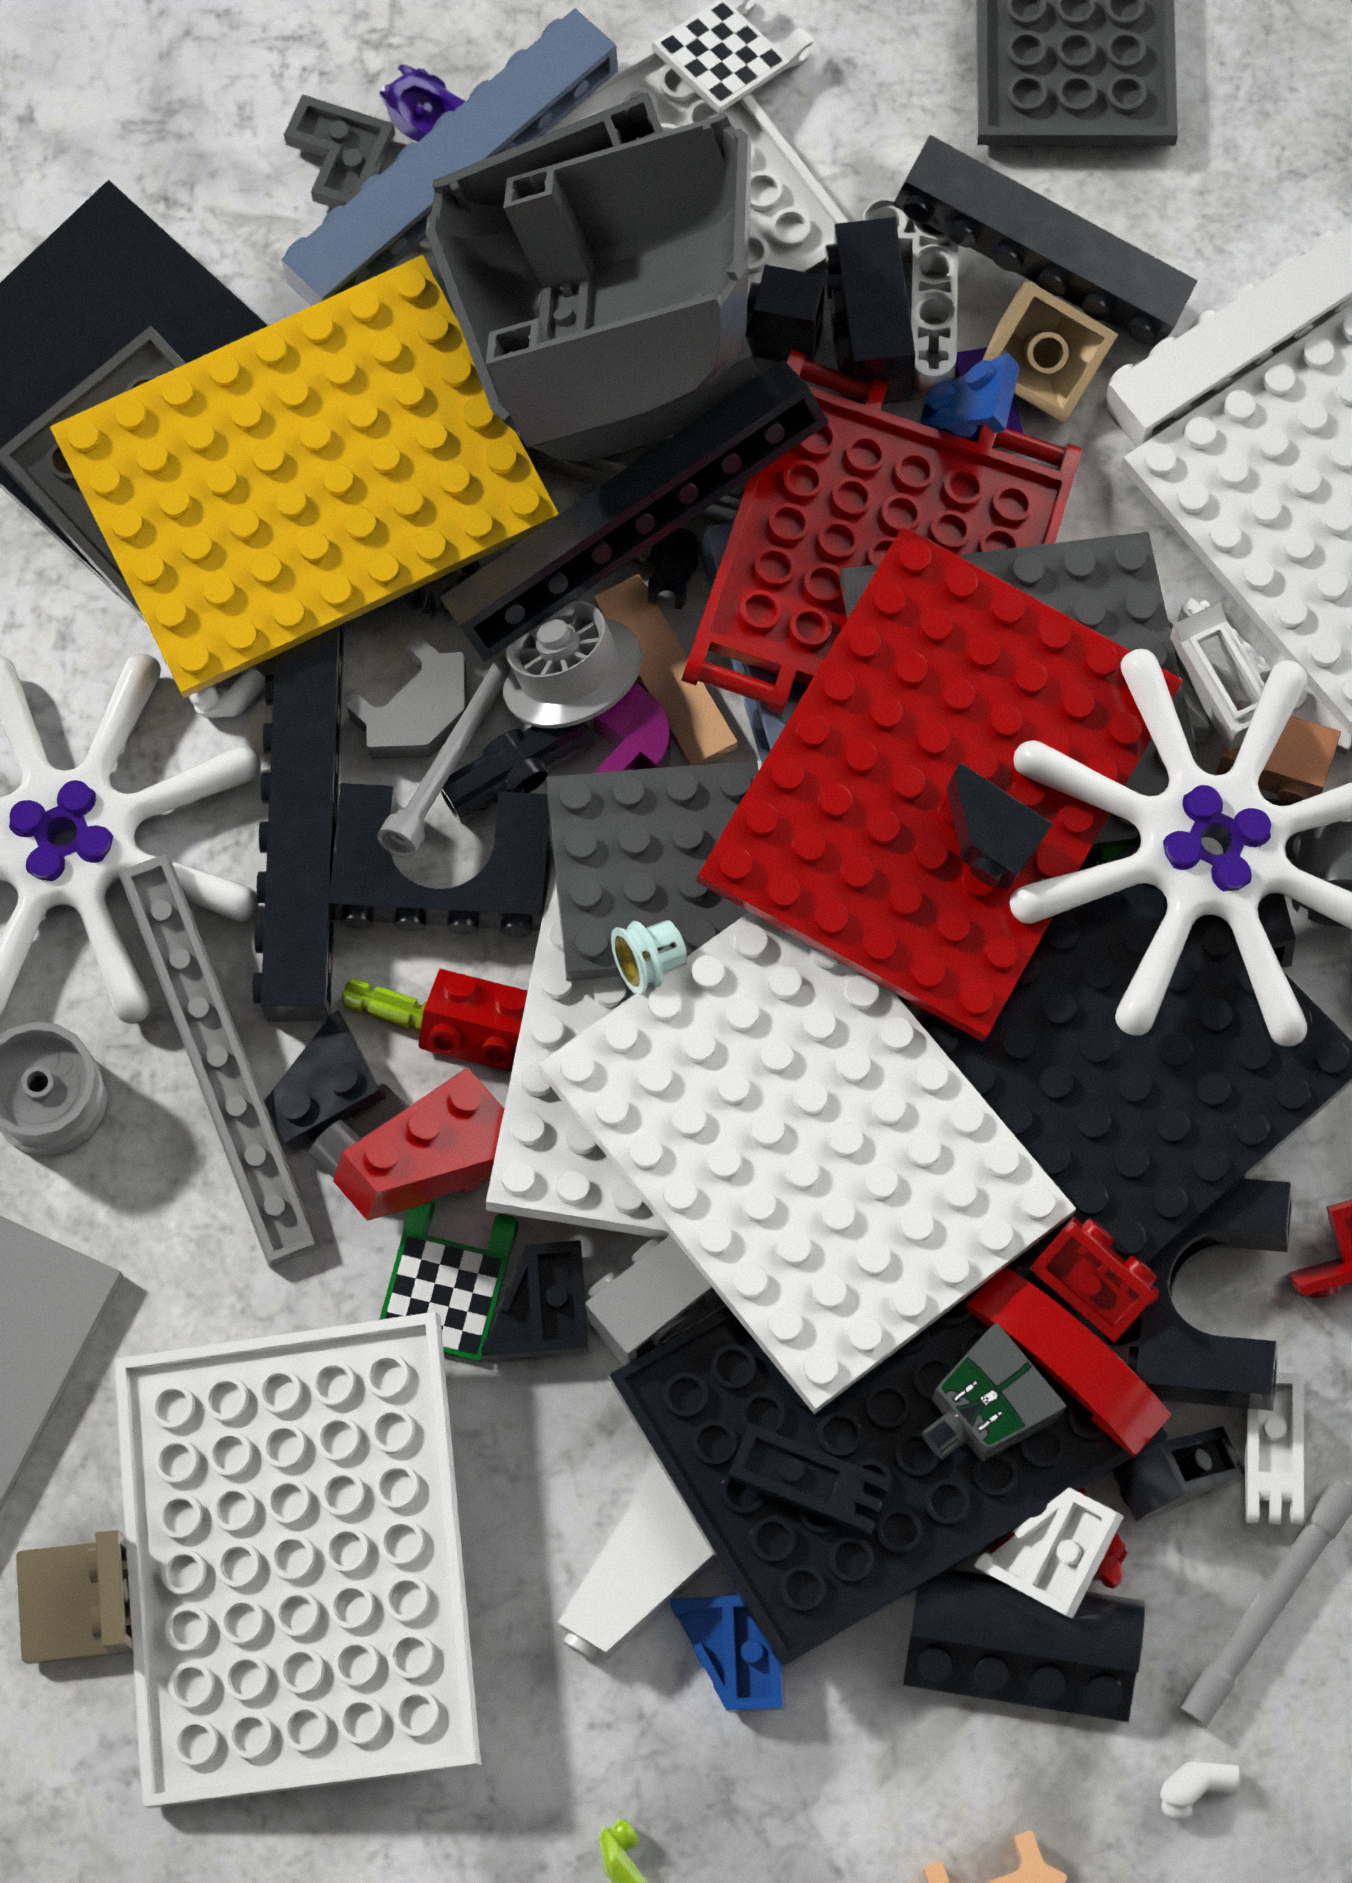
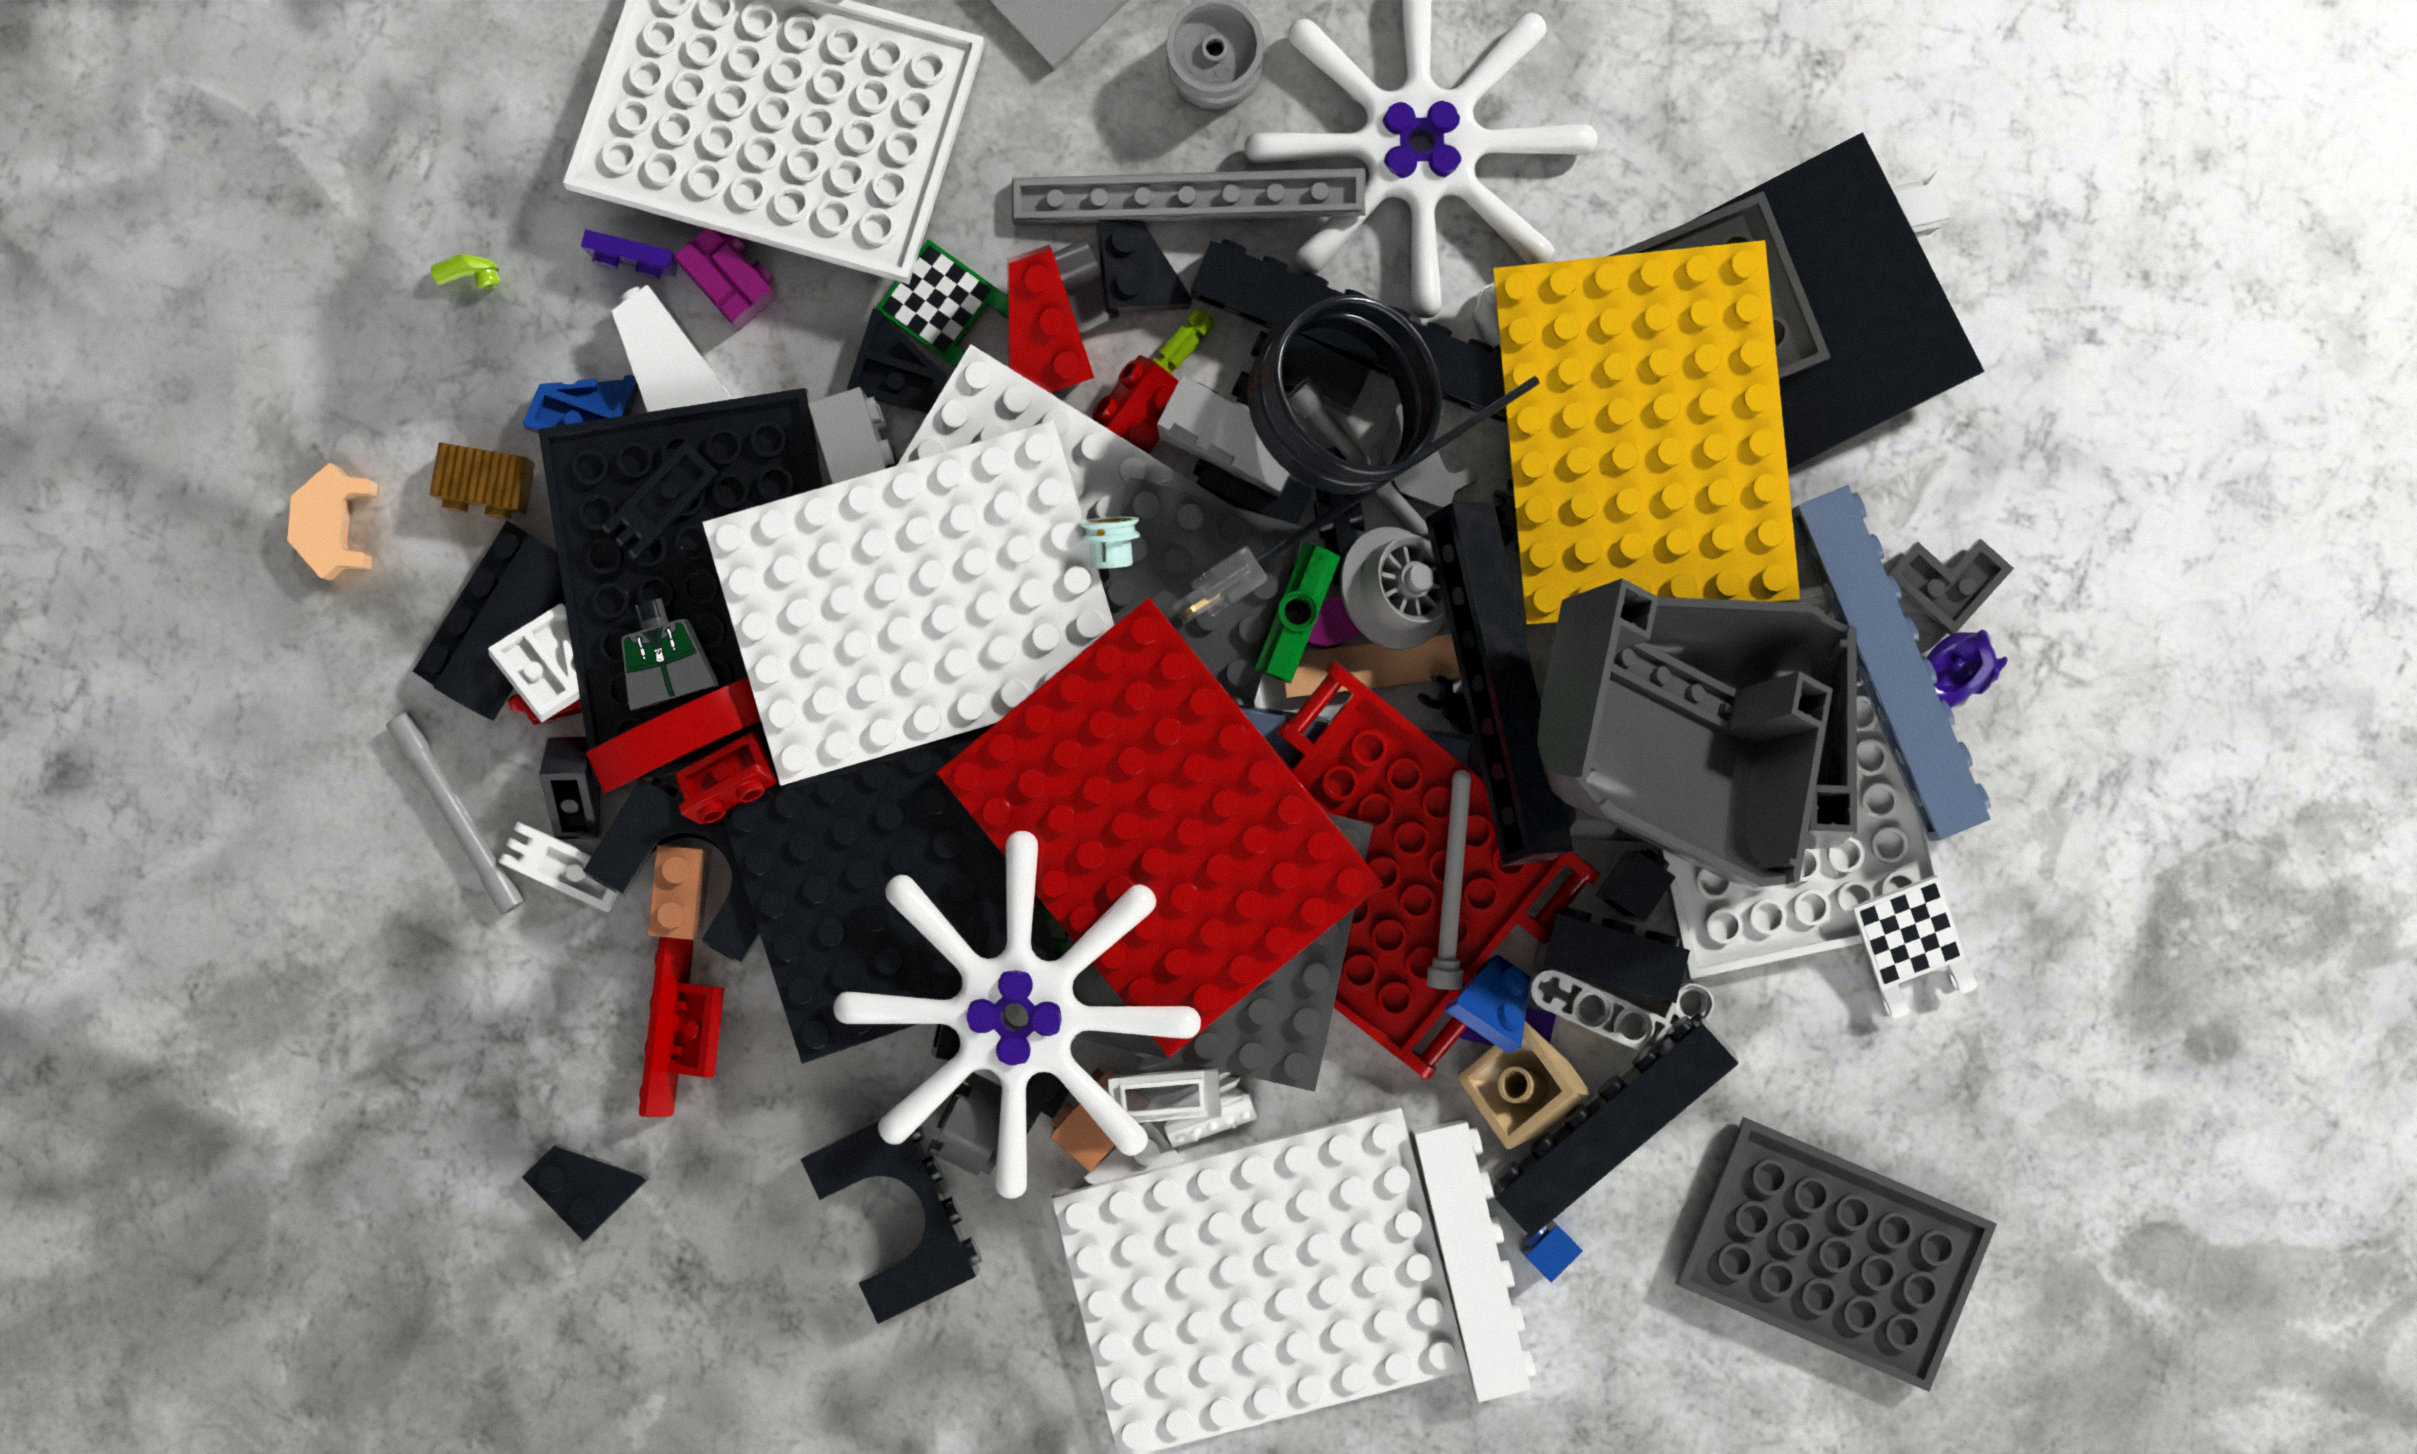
camera: 110 degrees right, 15 degrees up
black slope [946,763,1053,891] -> none
white arm [1160,1761,1239,1820] -> none
none -> pearl gold brick [429,442,535,520]
none -> dark purple plate [581,229,678,280]
none -> nougat brick [647,845,712,940]
none -> magenta brick [673,228,777,331]
none -> light grey wedge [1157,375,1291,498]
none -> black piece [1172,295,1540,624]
none -> green piece [1255,542,1341,684]
none -> light grey piece [1426,770,1471,990]
none -> blue plate [1521,1220,1583,1283]

